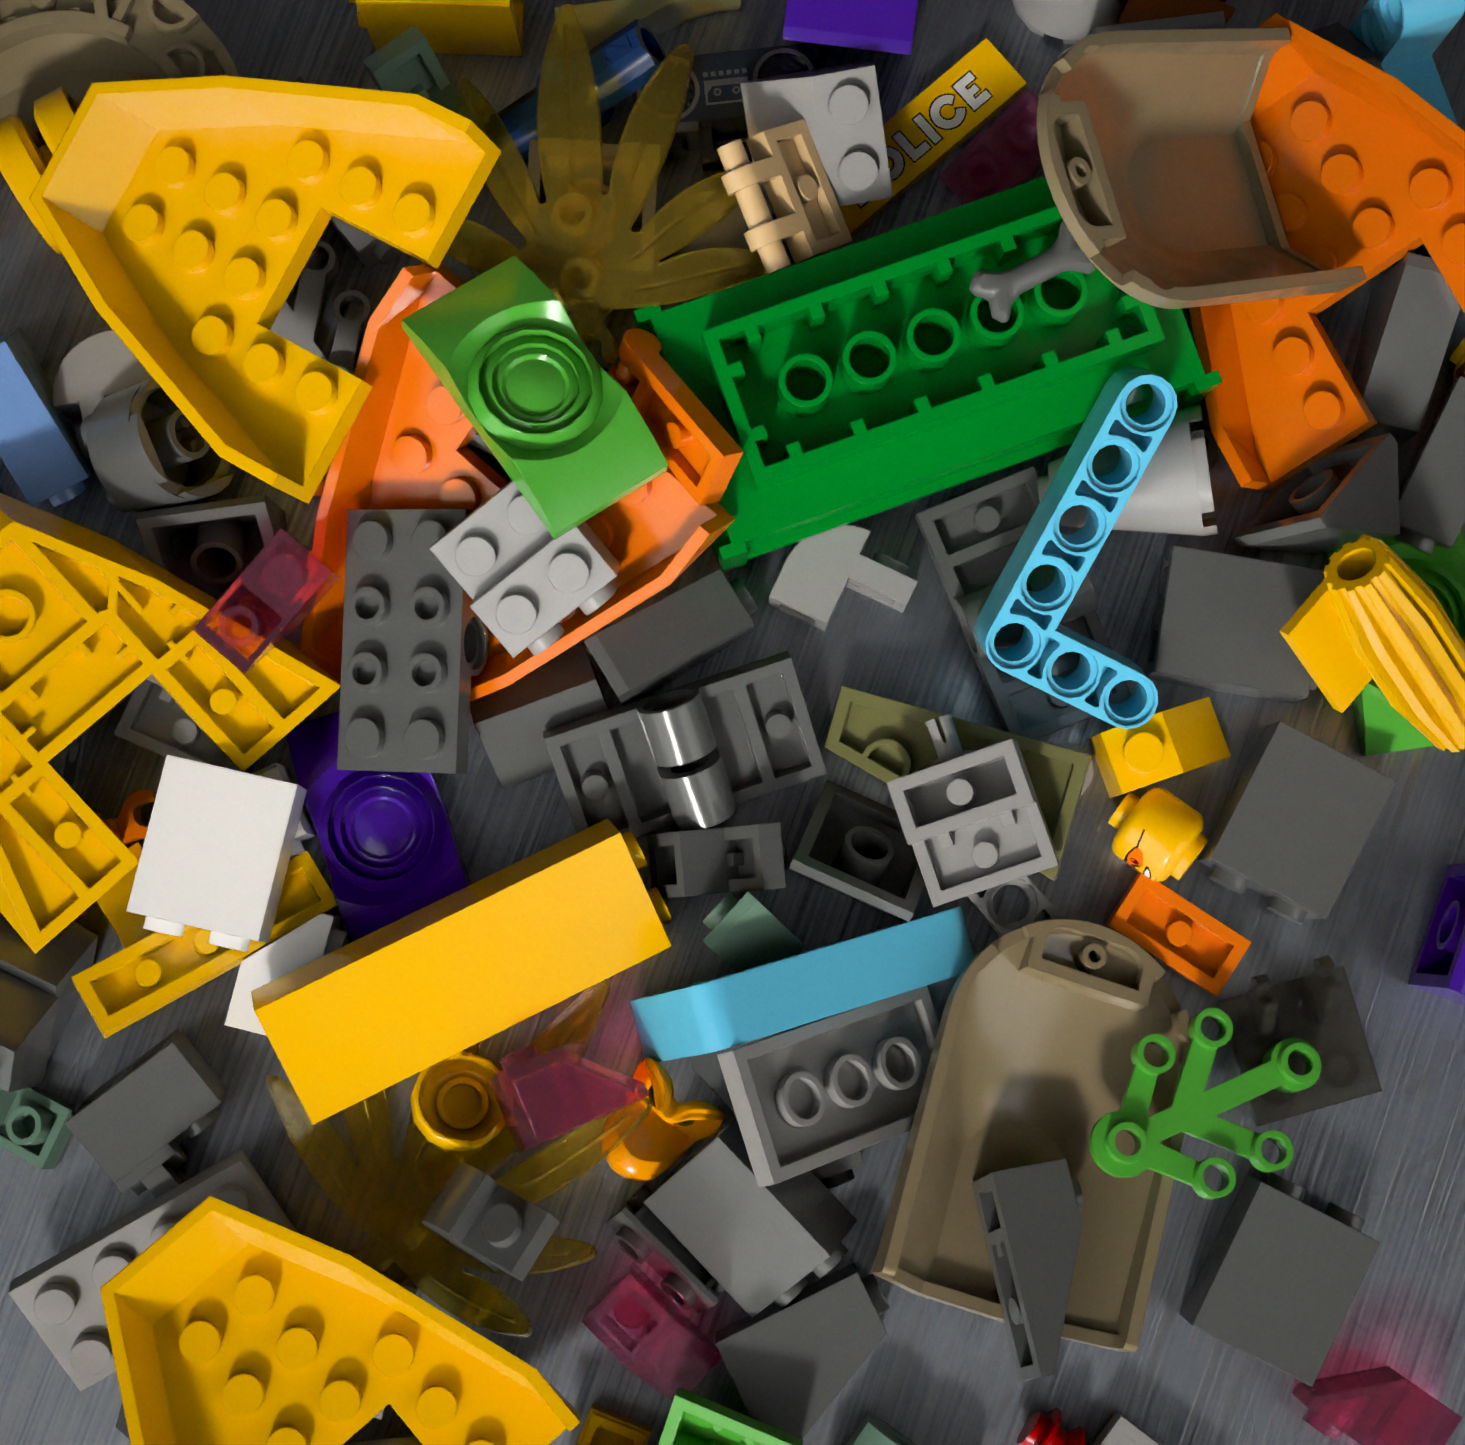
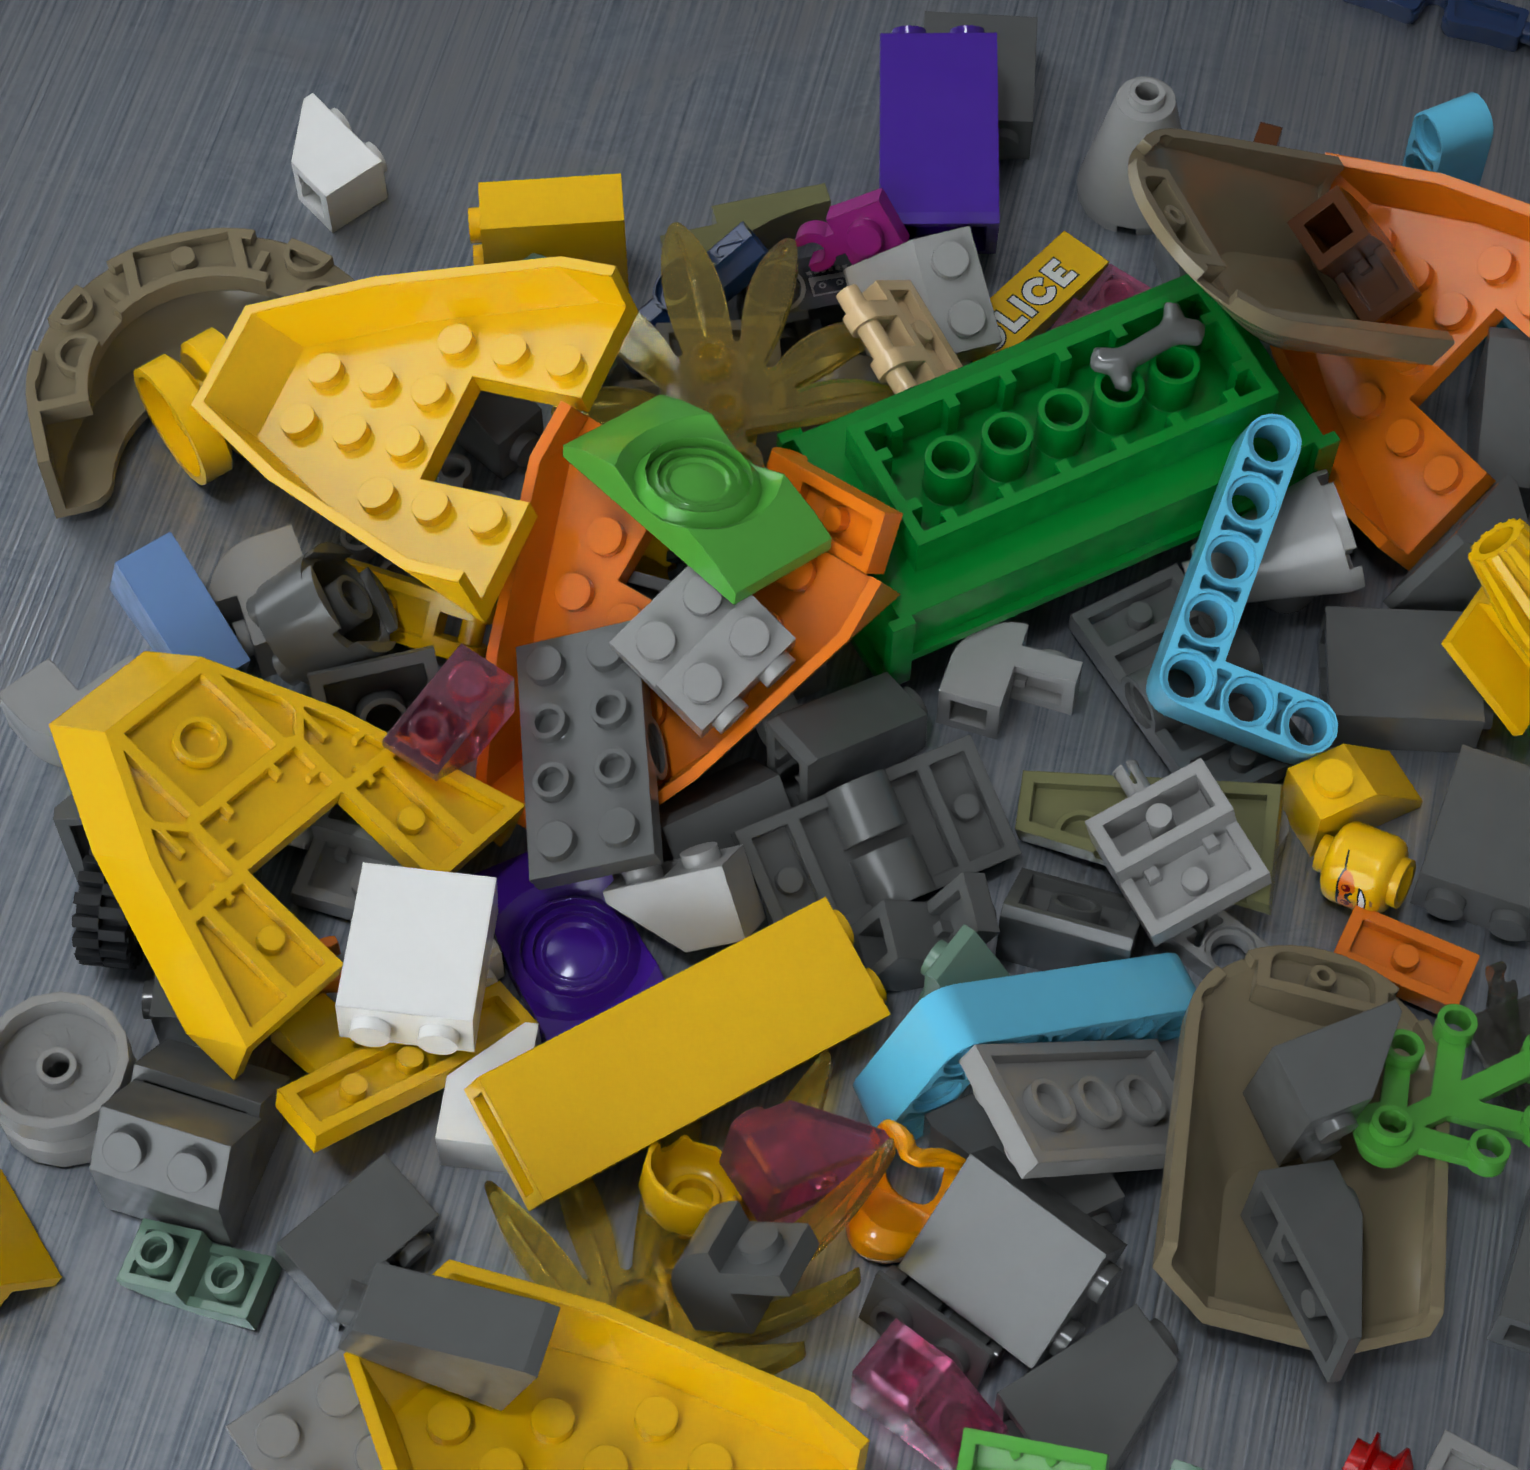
camera: 10 degrees left, 25 degrees down
none -> dark grey slope [335,1262,560,1411]
none -> light grey slope [602,842,766,953]
none -> magenta plate [794,187,910,272]
none -> dark grey slope [1243,999,1402,1166]
none -> reddish brown brick [1287,185,1422,323]

